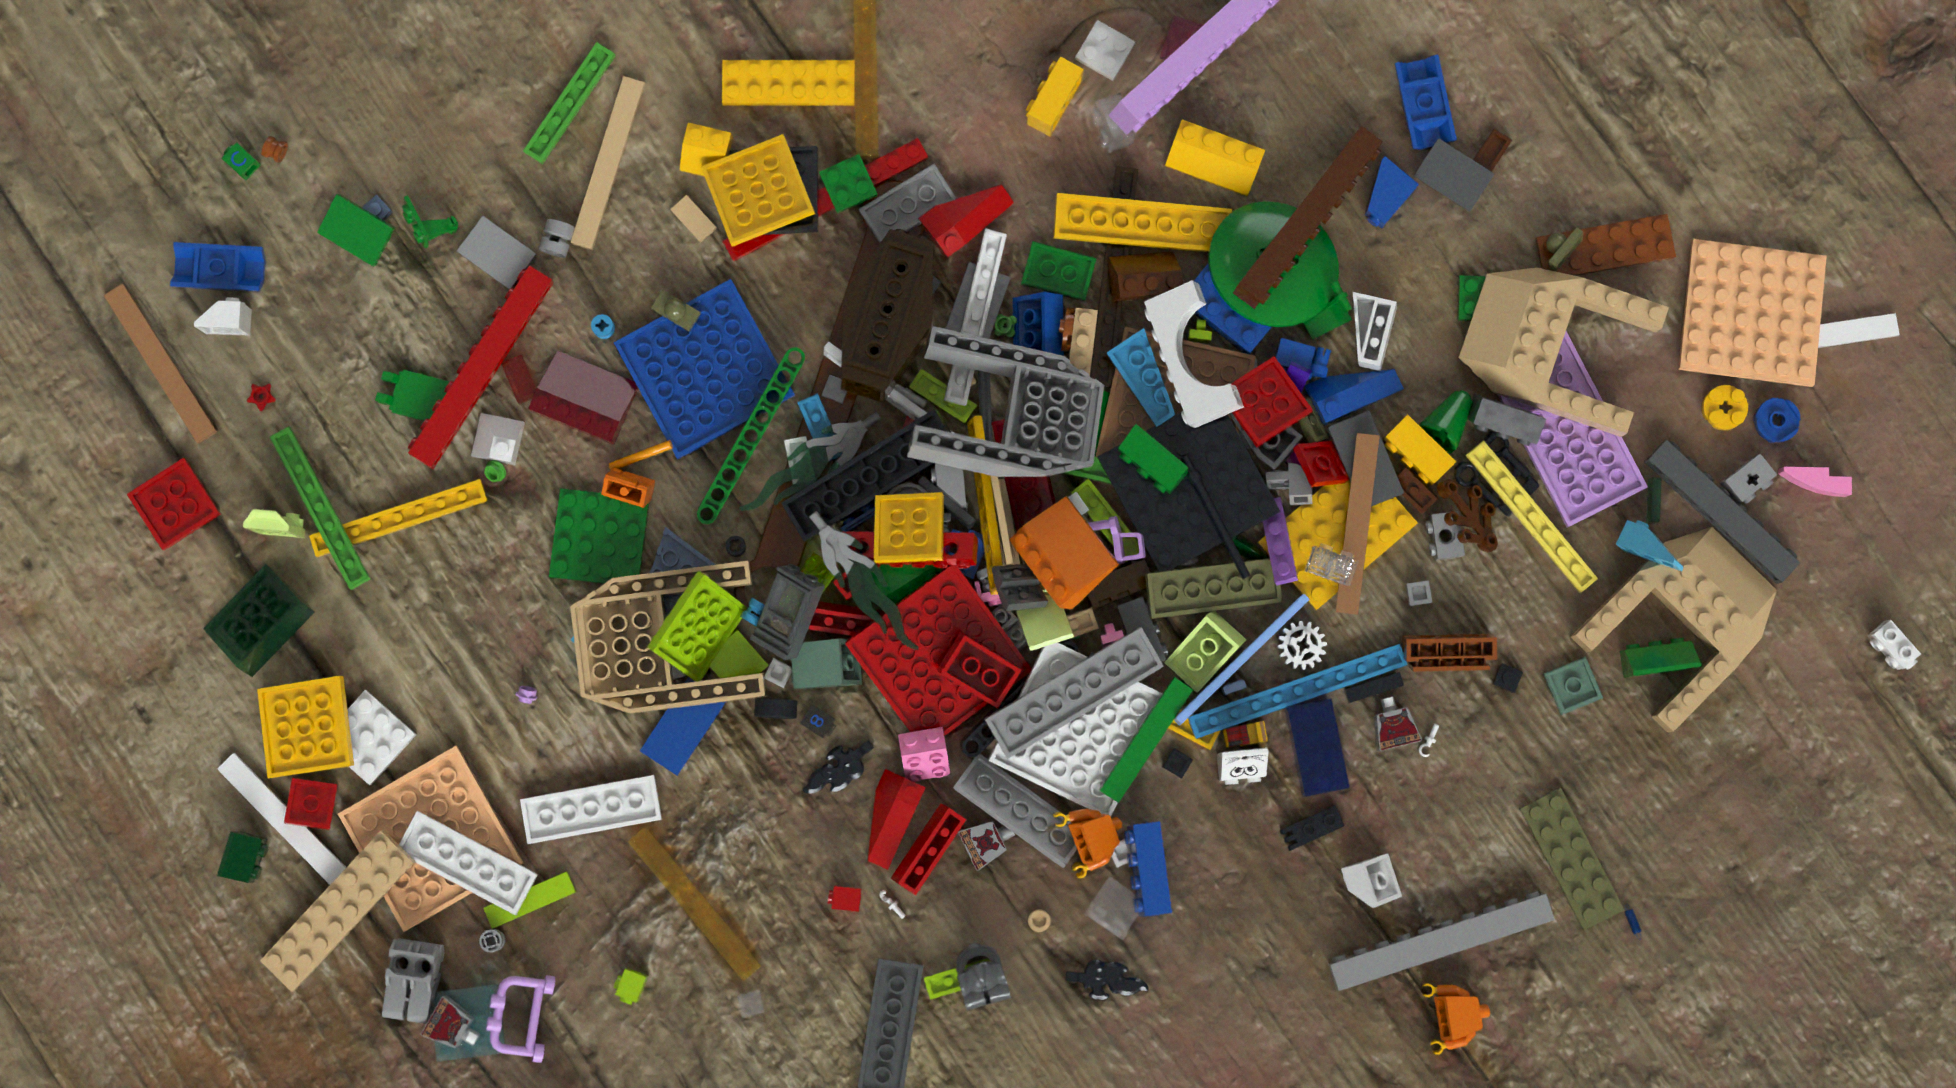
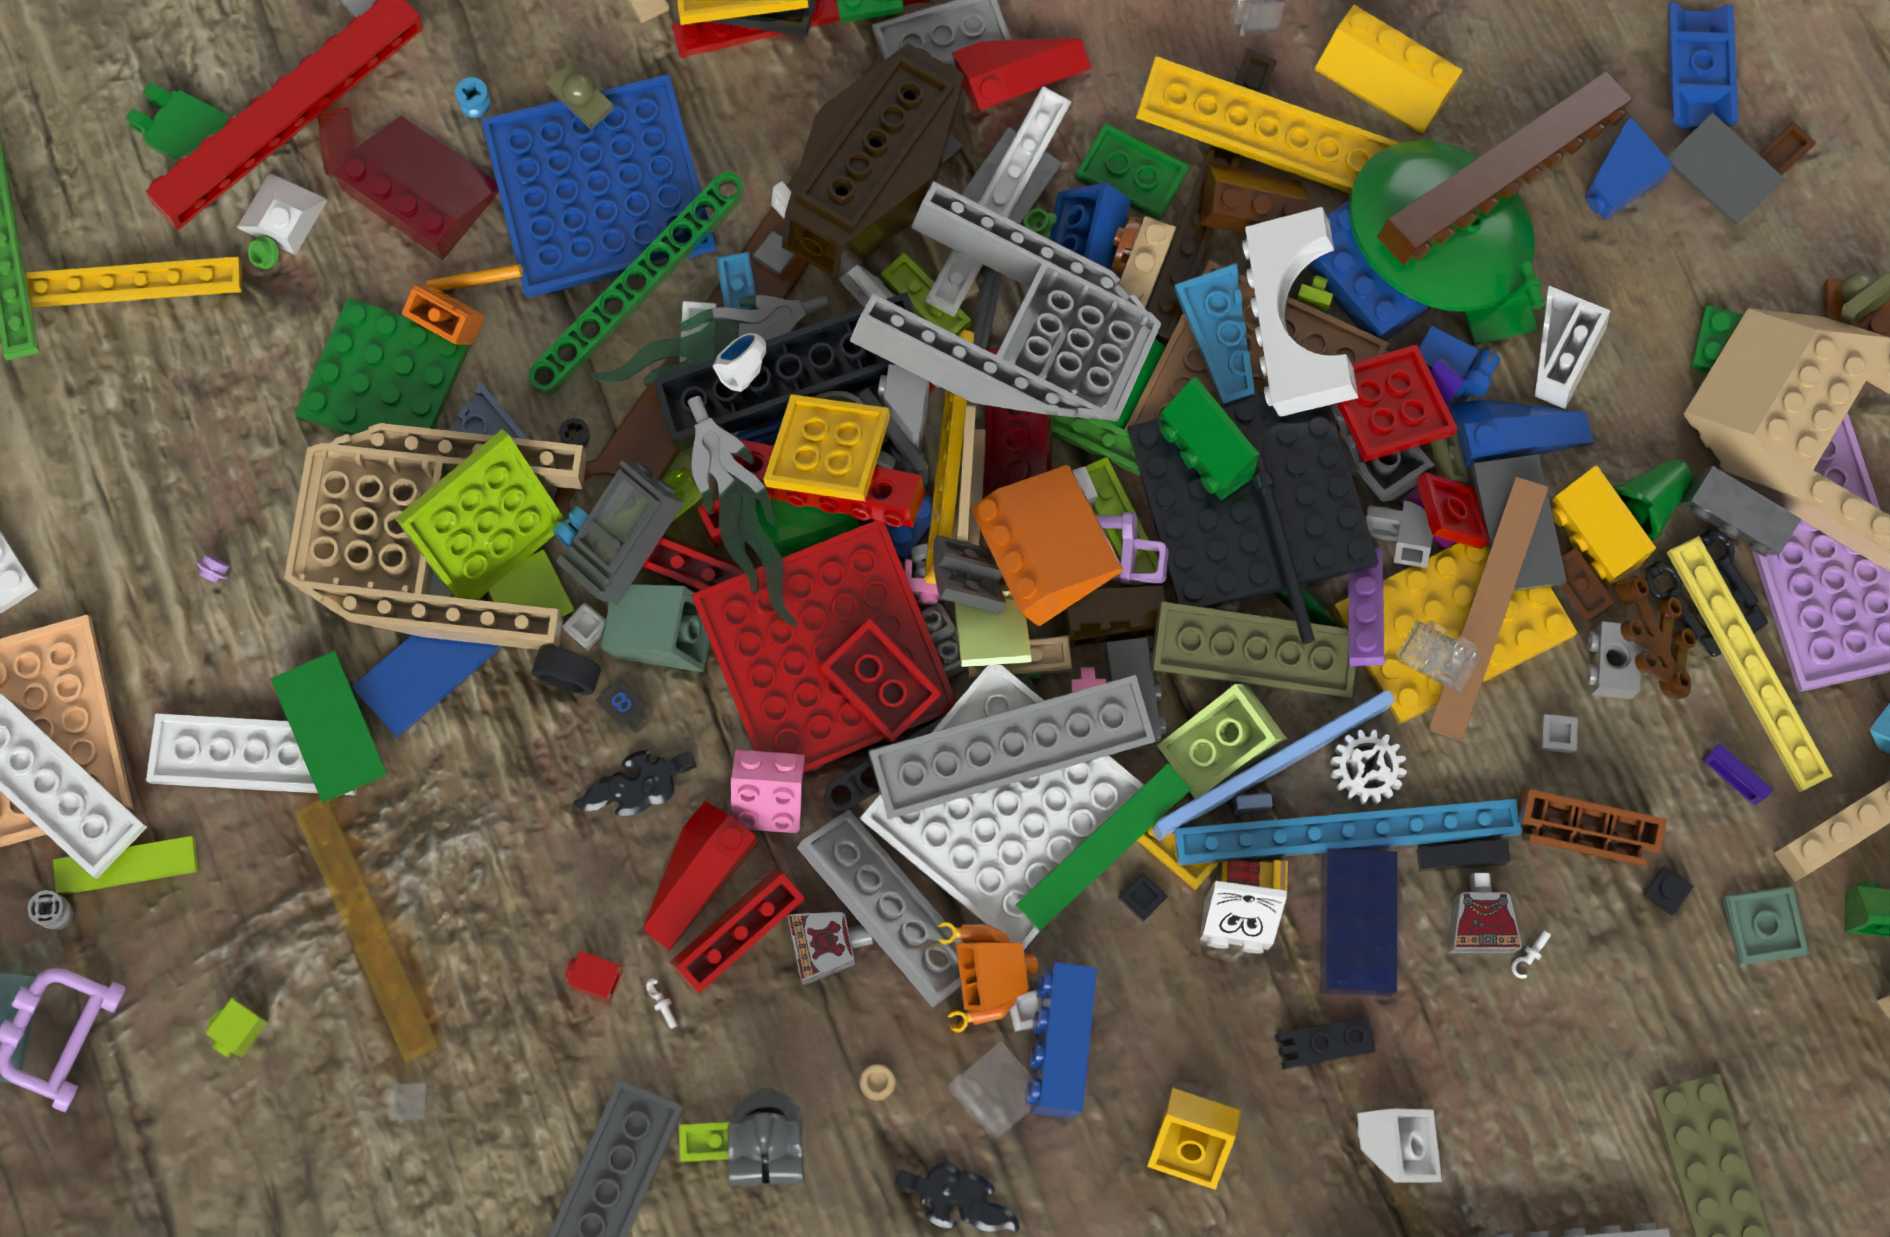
camera: 10 degrees right, 10 degrees down
none -> green tile [270,651,388,804]
none -> white rock [713,333,766,392]
none -> yellow slope [1147,1088,1241,1190]
none -> dark purple tile [1703,743,1773,805]

